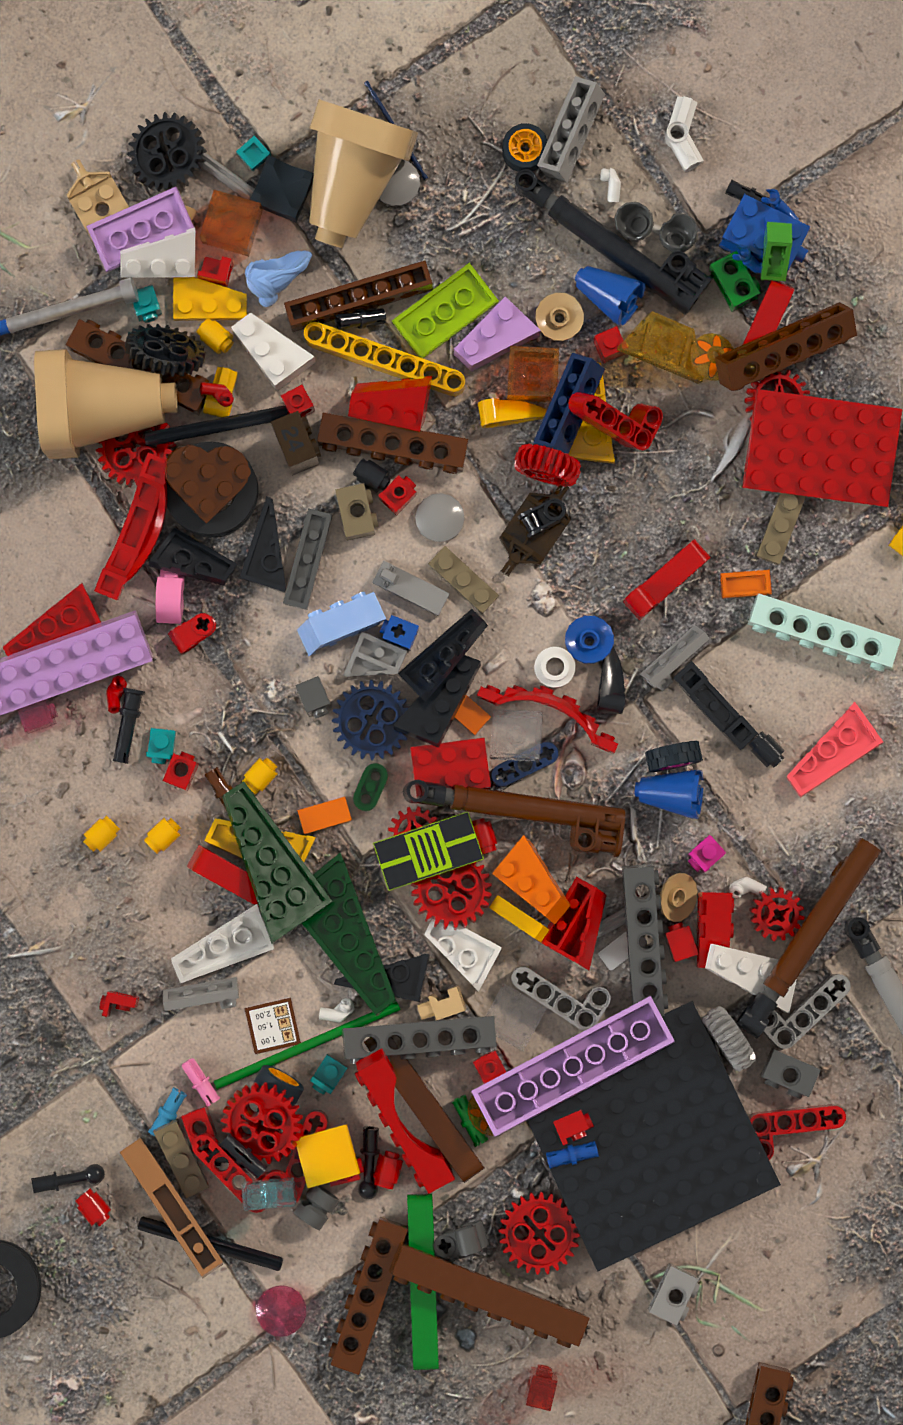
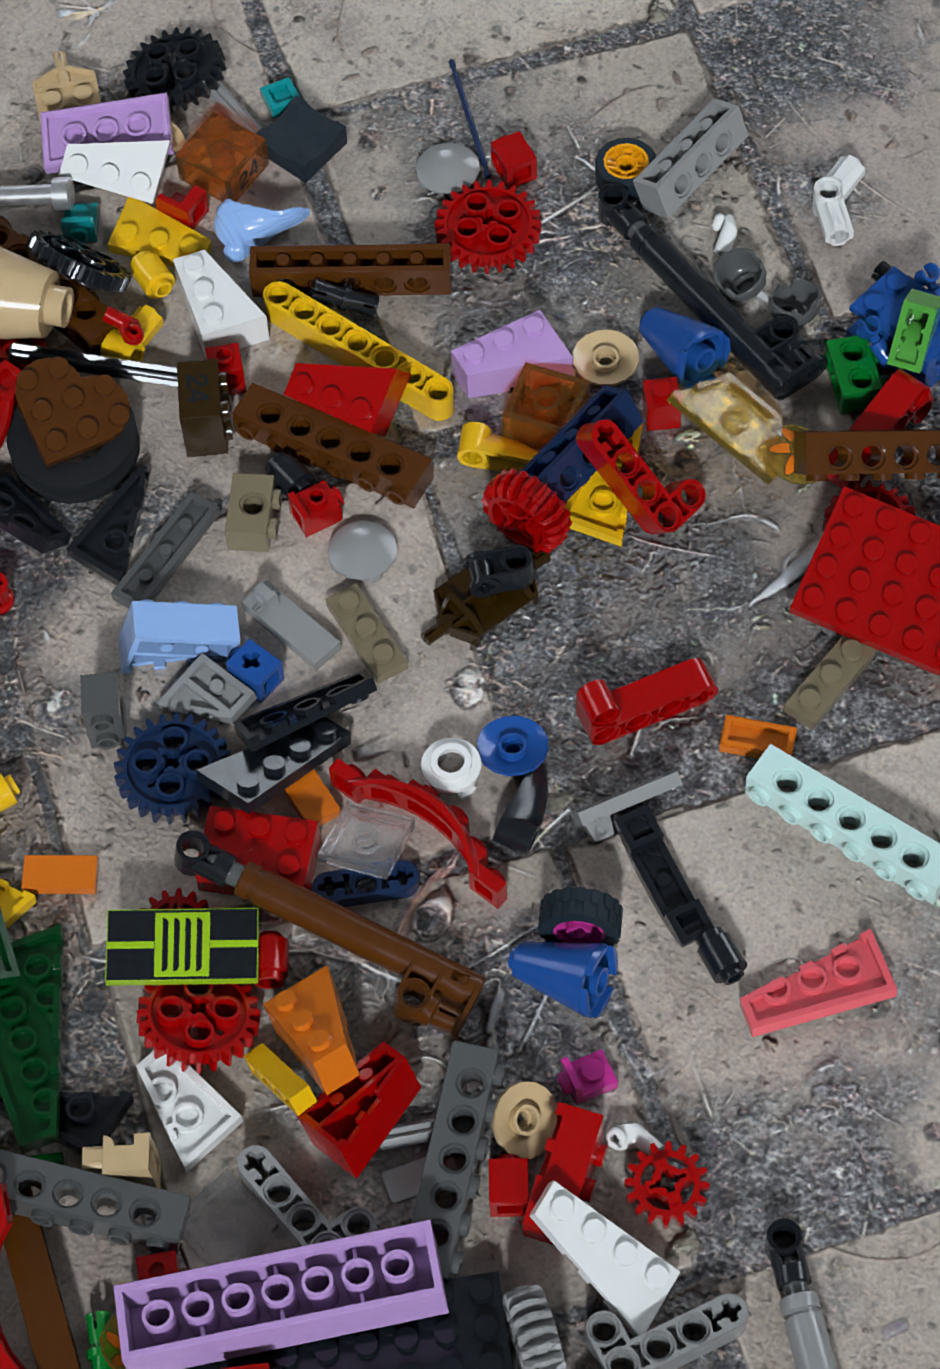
camera: 20 degrees right, 25 degrees down
tan cone [309,99,418,248] -> none
dark green plate [353,763,388,811] -> none
lime tile [392,263,499,359] -> none
reddish brown piece [736,838,881,1039] -> none
none -> red gear [435,179,542,274]
none -> red brick [490,131,537,190]

